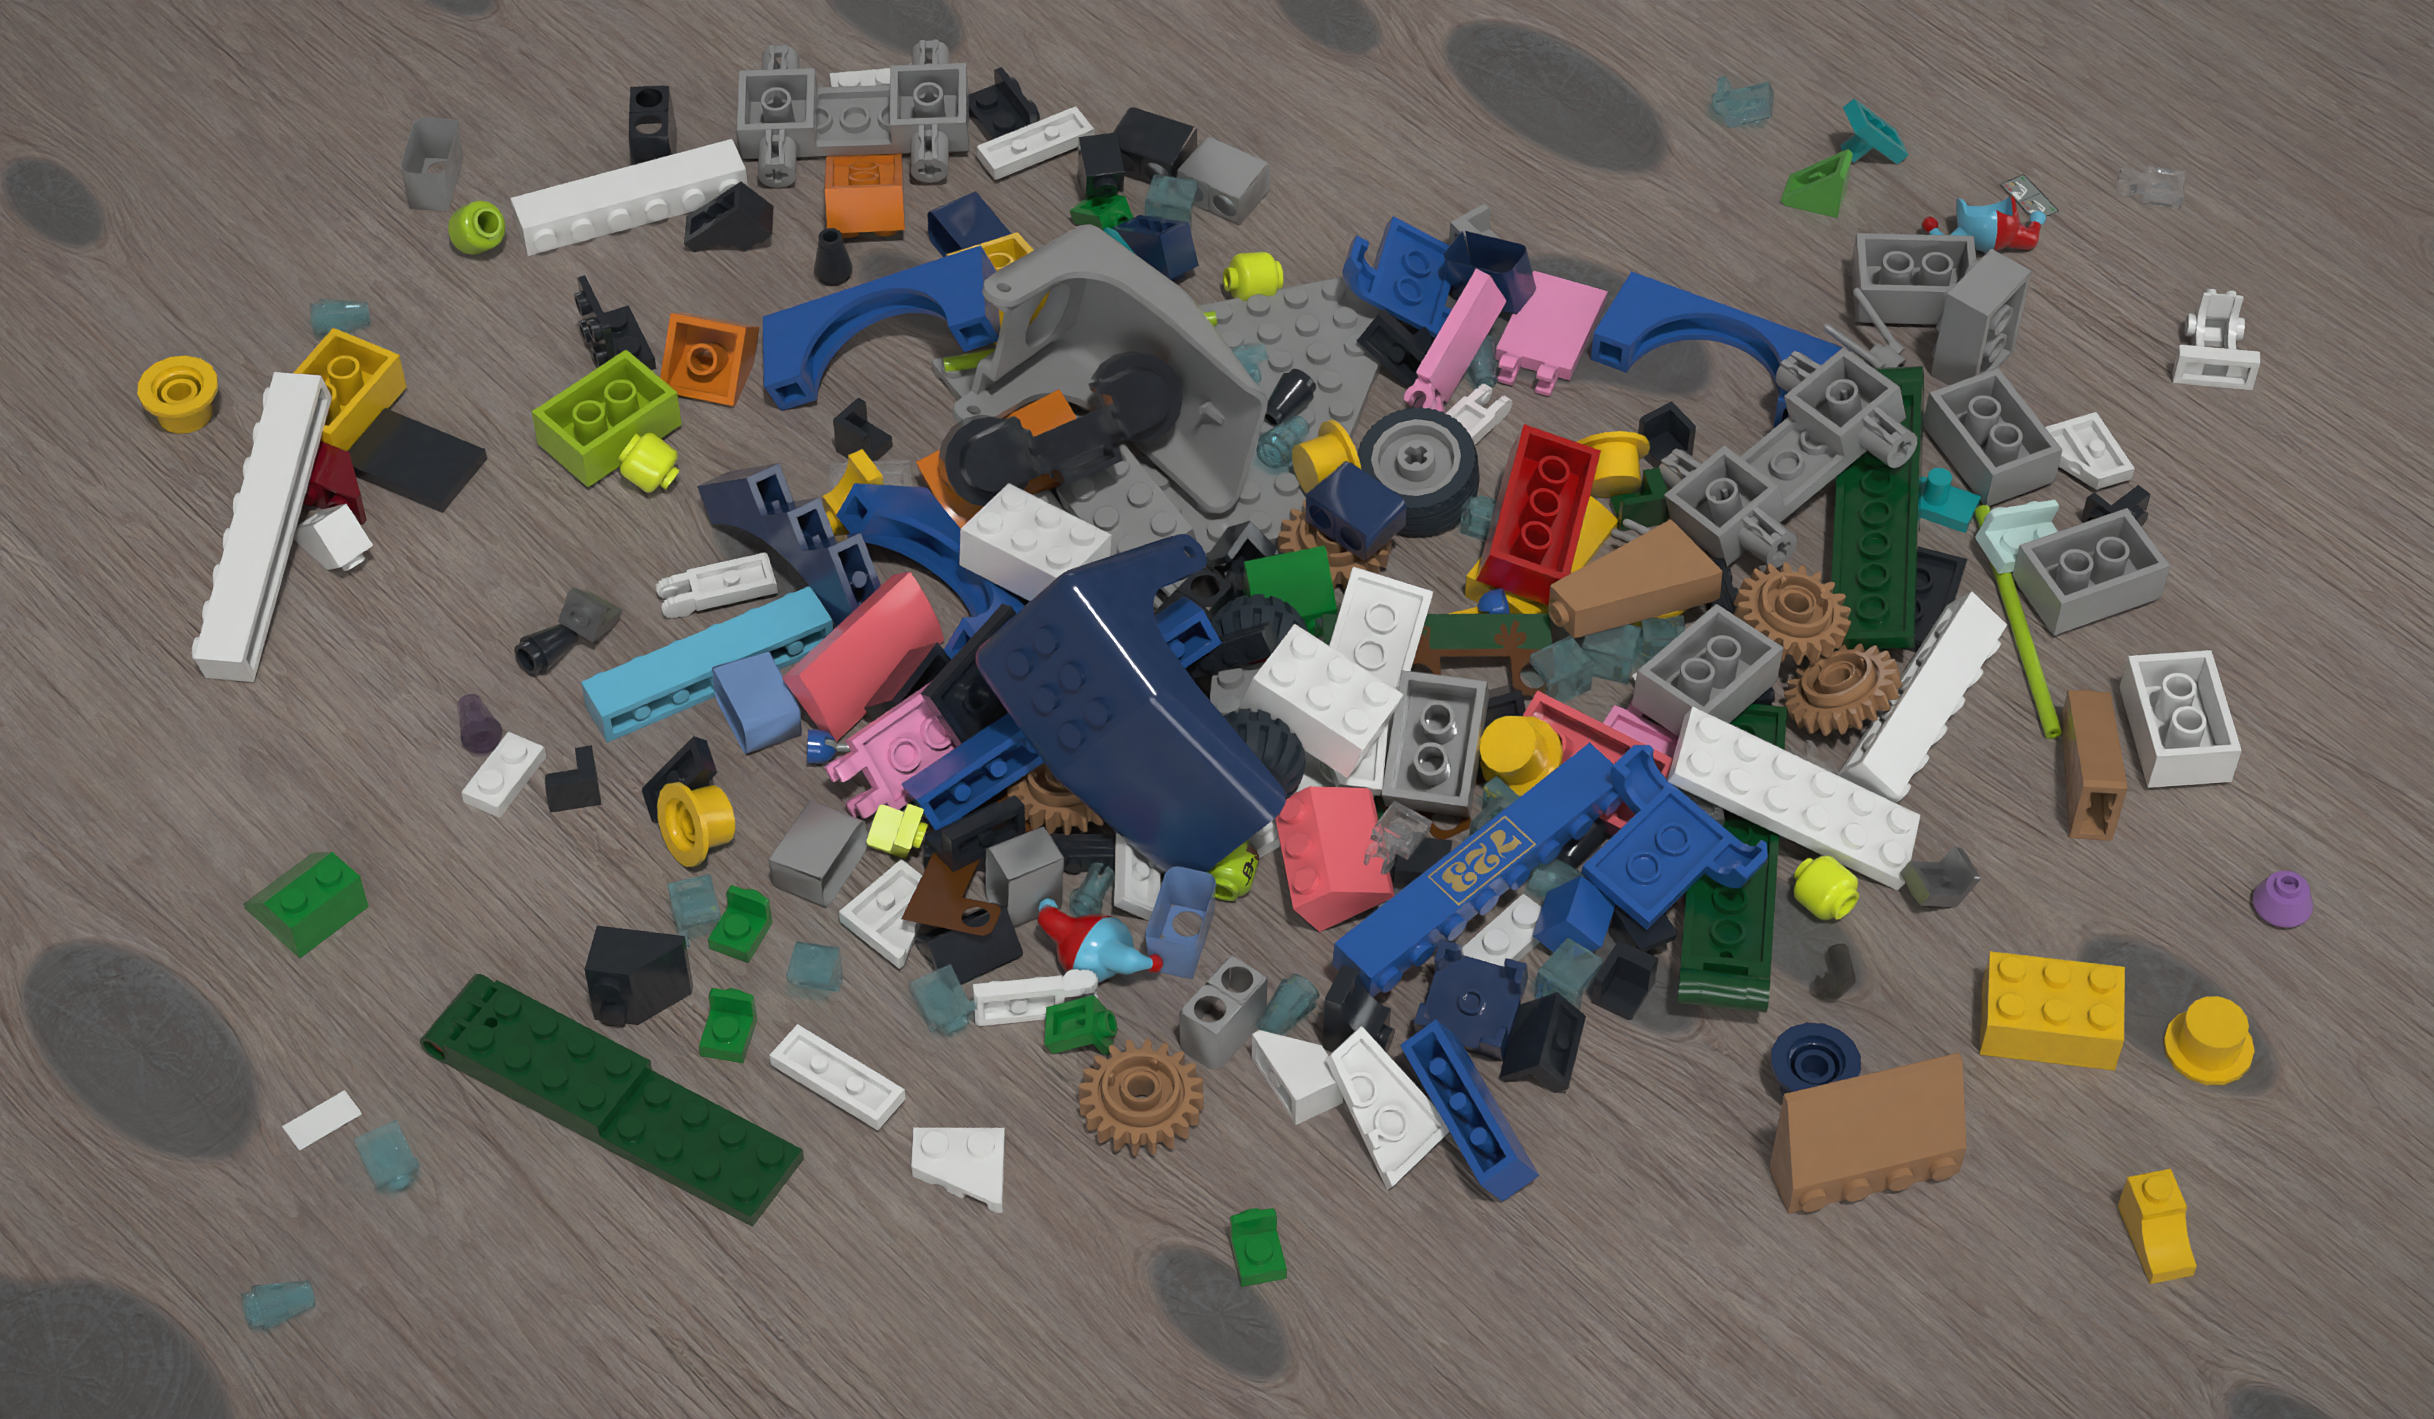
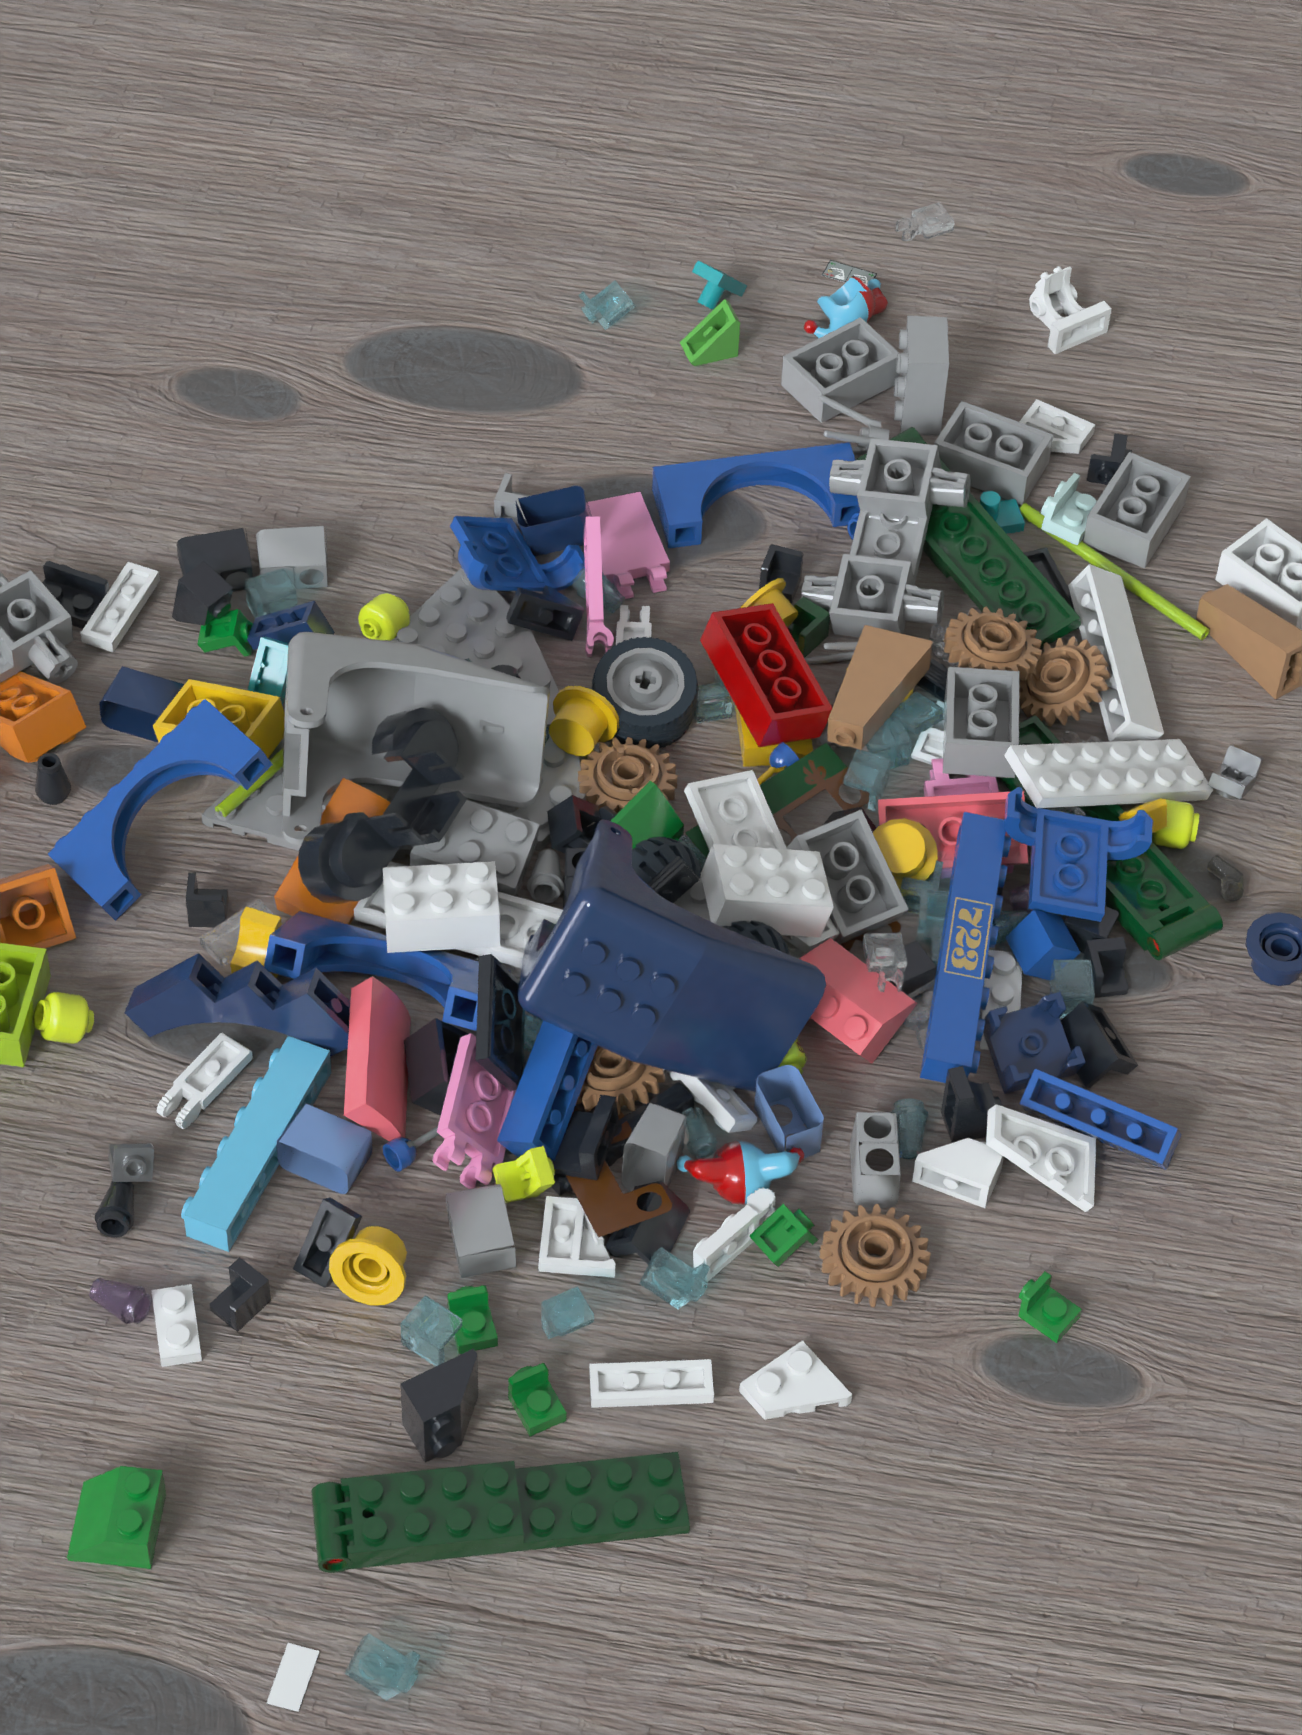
camera: 40 degrees left, 0 degrees up
dark blue piece [1306,461,1407,561] -> none
none -> yellow slope [1118,798,1167,833]

